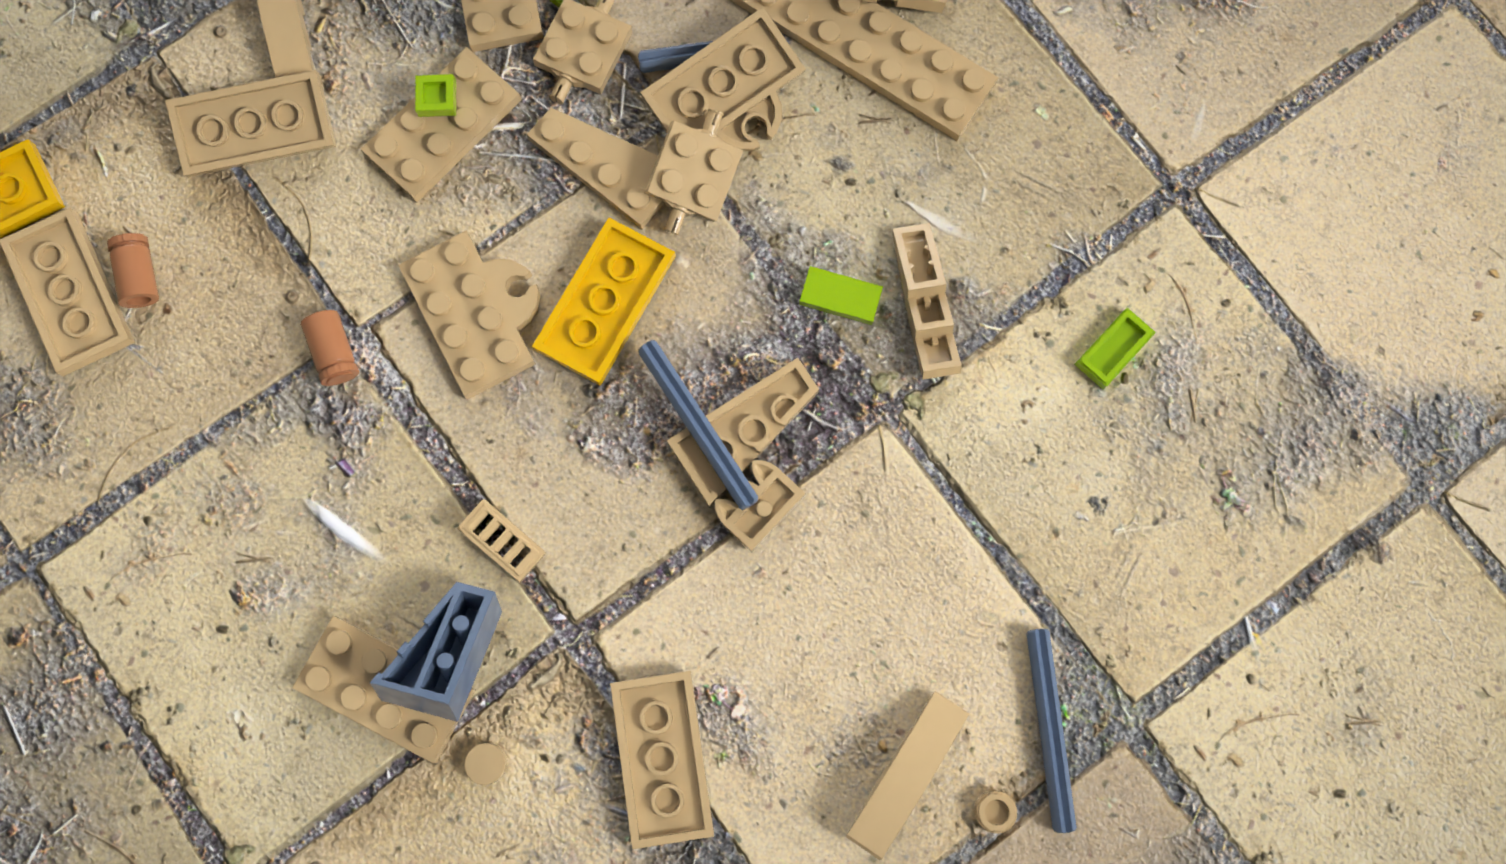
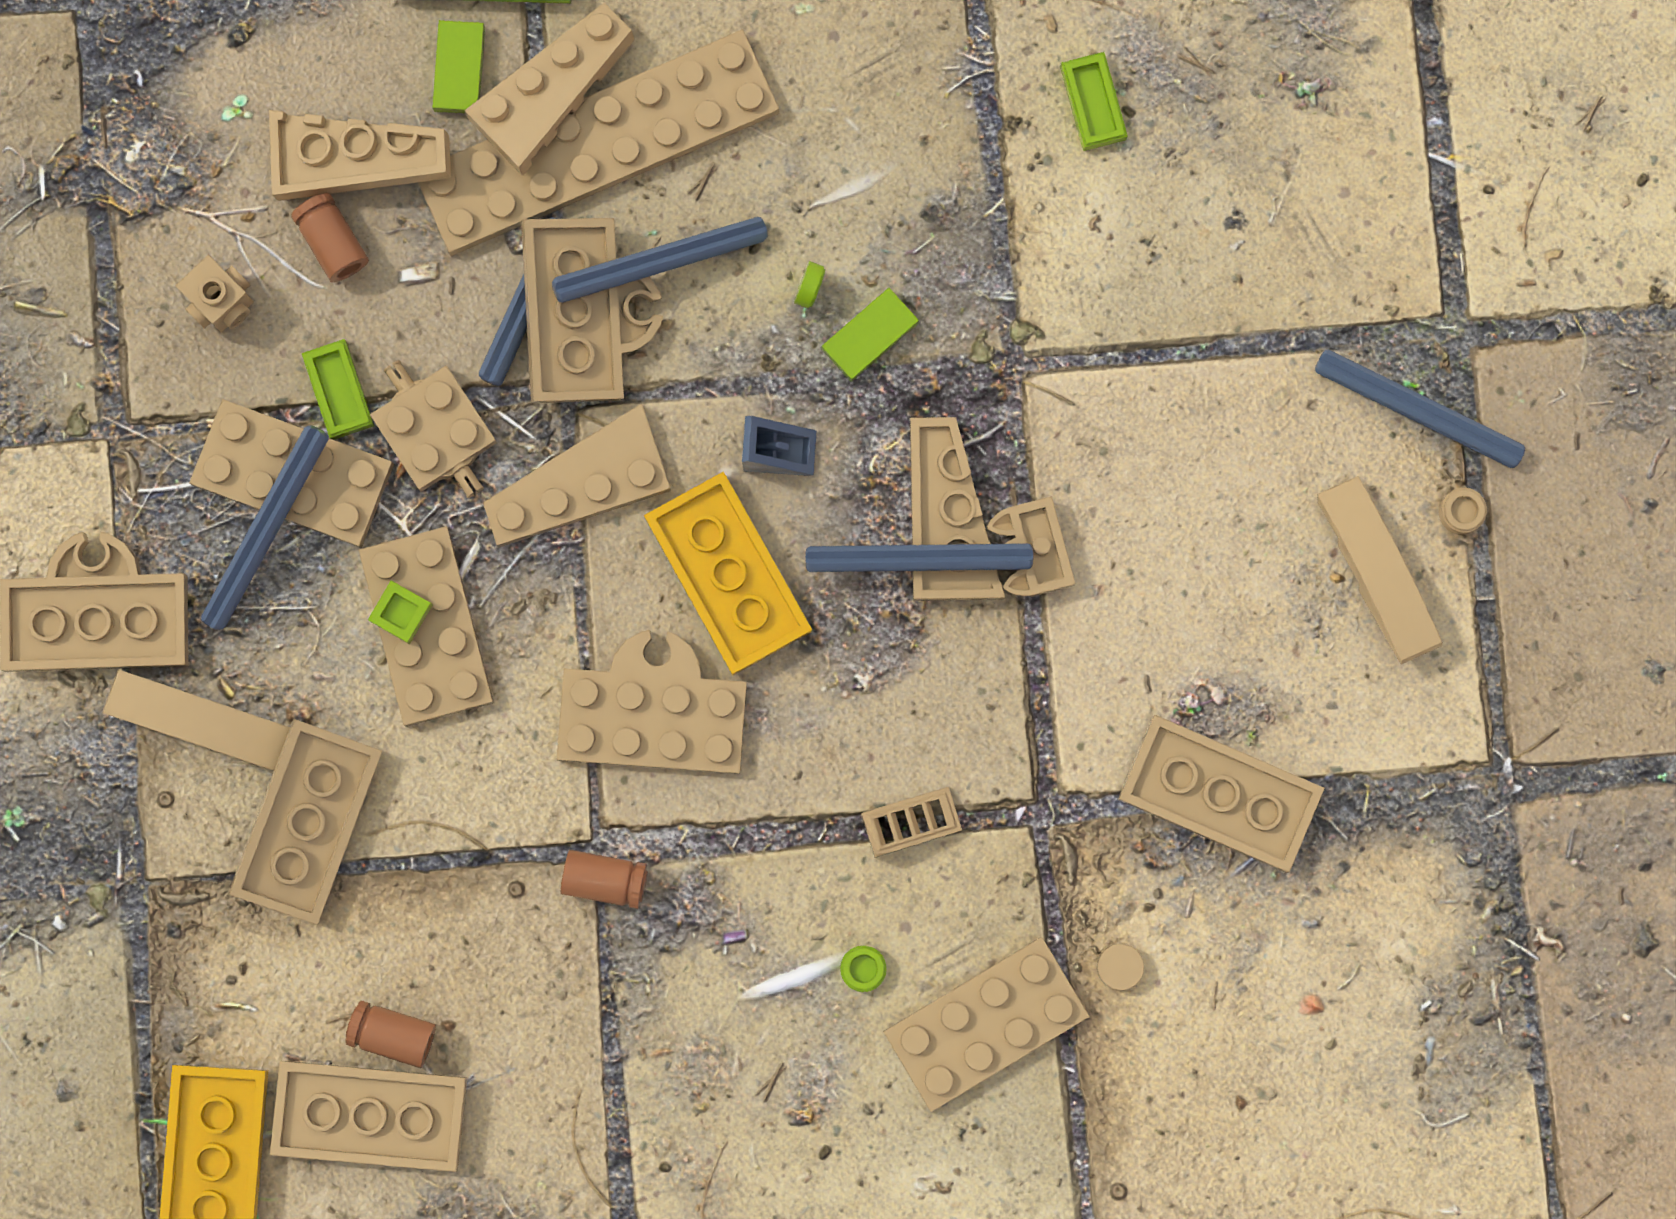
camera: 60 degrees left, 5 degrees up
sand blue wedge [370,582,502,722] -> none
tan plate [645,108,743,235] -> none
tan slope [892,223,962,380] -> none
none -> sand blue axle [552,217,768,303]
none -> sand blue slope [742,416,817,476]
none -> lime tile [794,261,826,309]
none -> lime tile [840,946,886,992]

